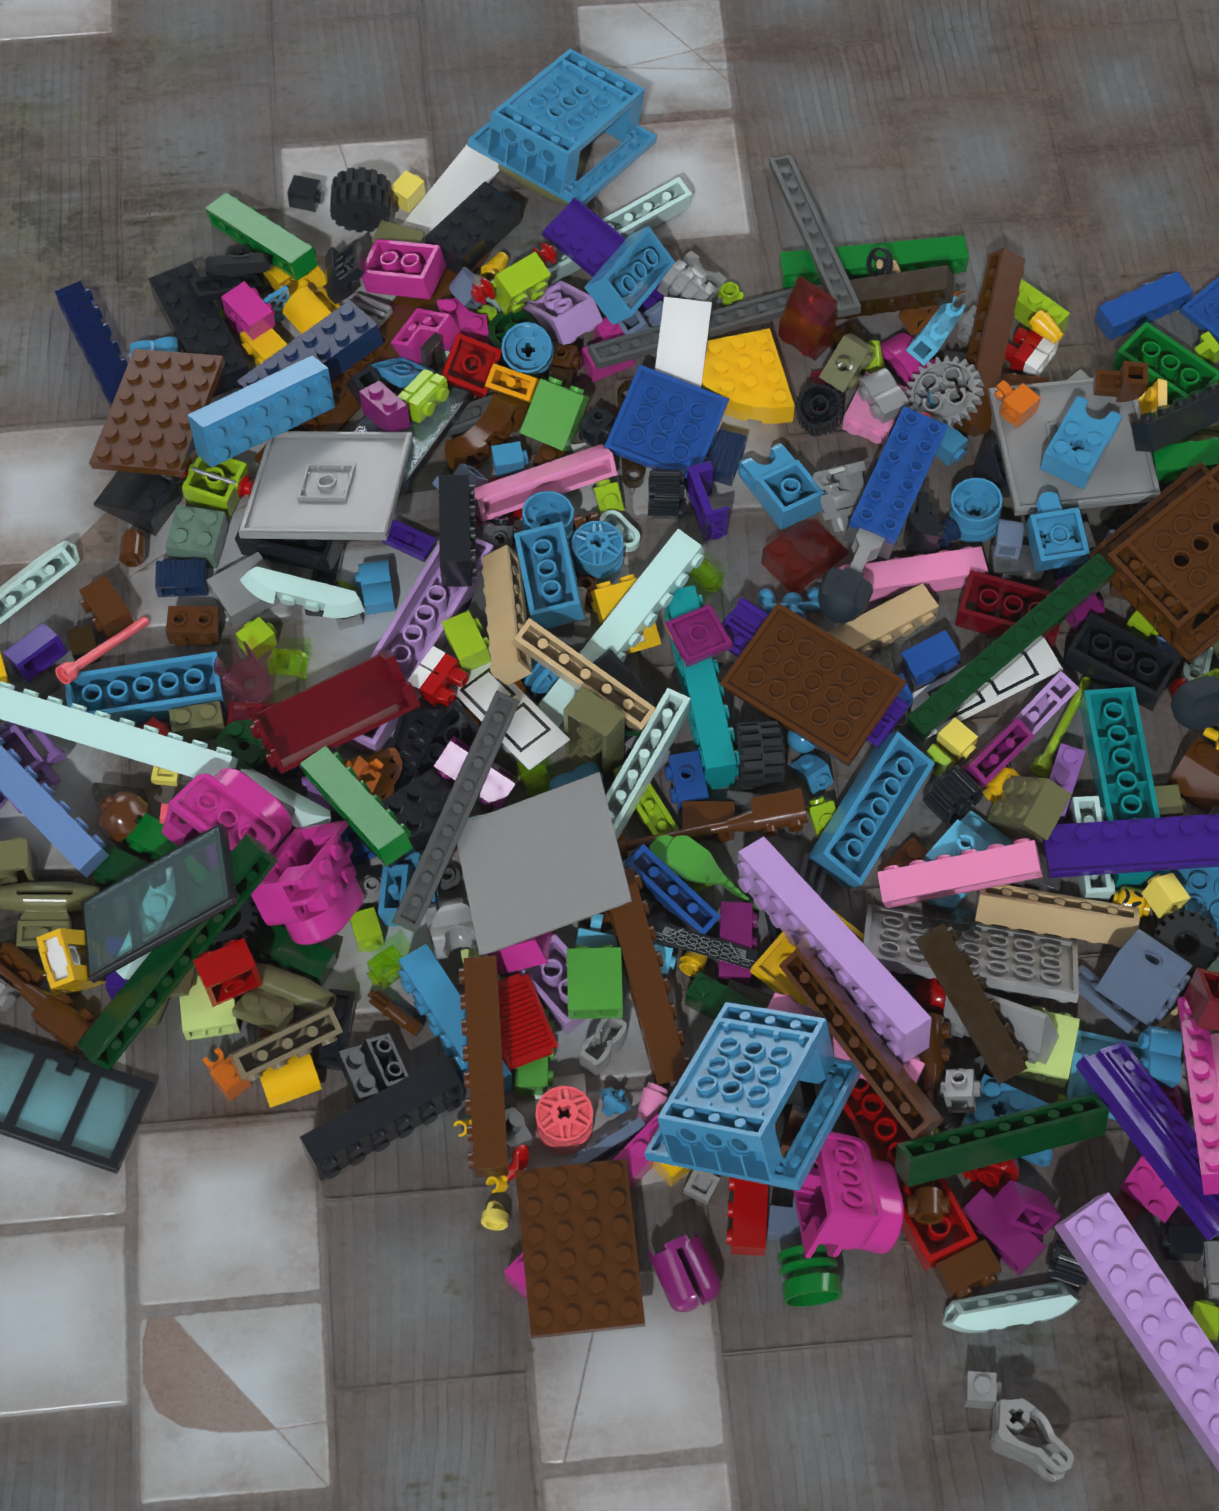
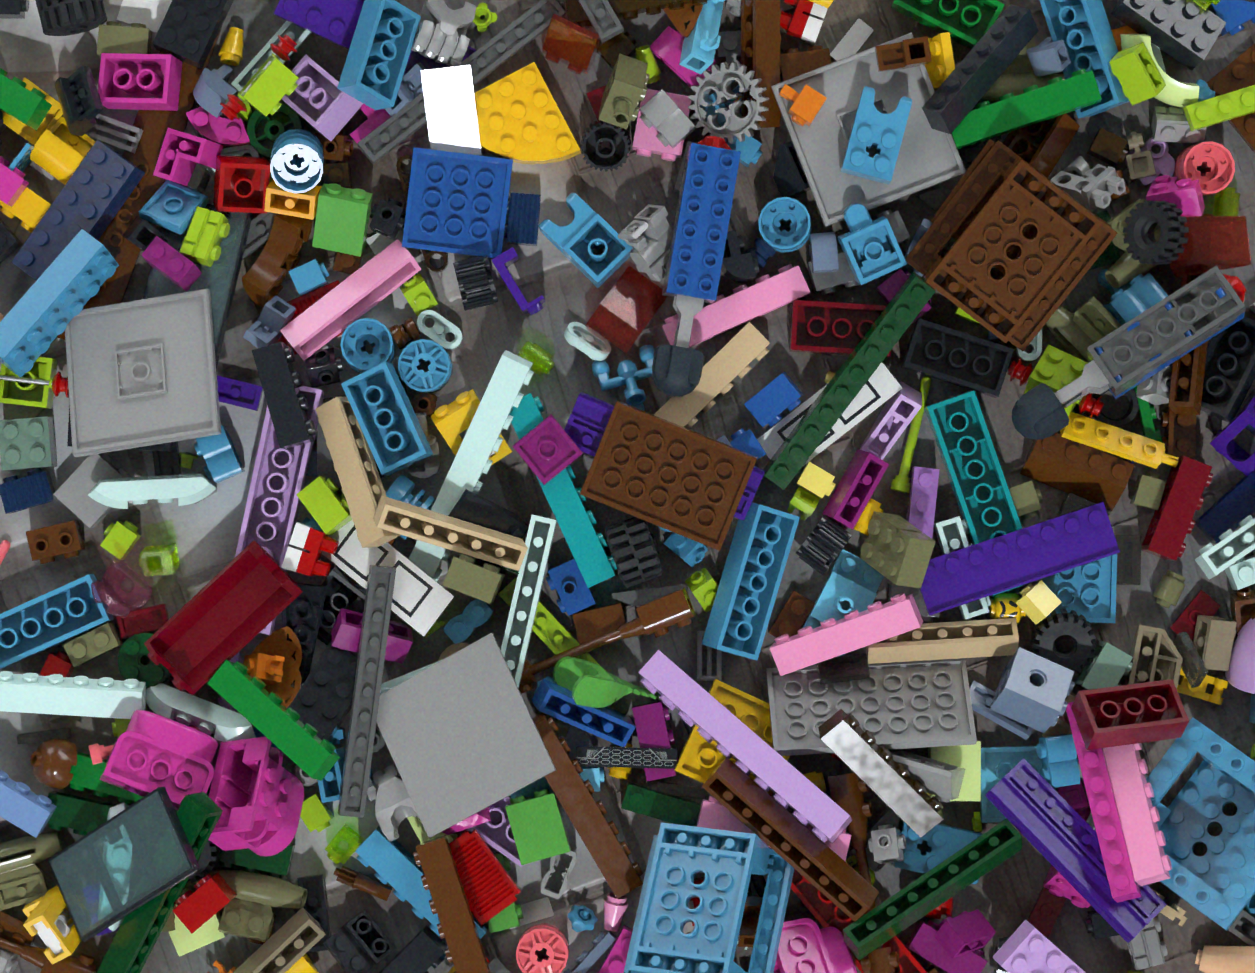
camera: 10 degrees left, 25 degrees up
none -> light aqua plate [564,322,611,361]

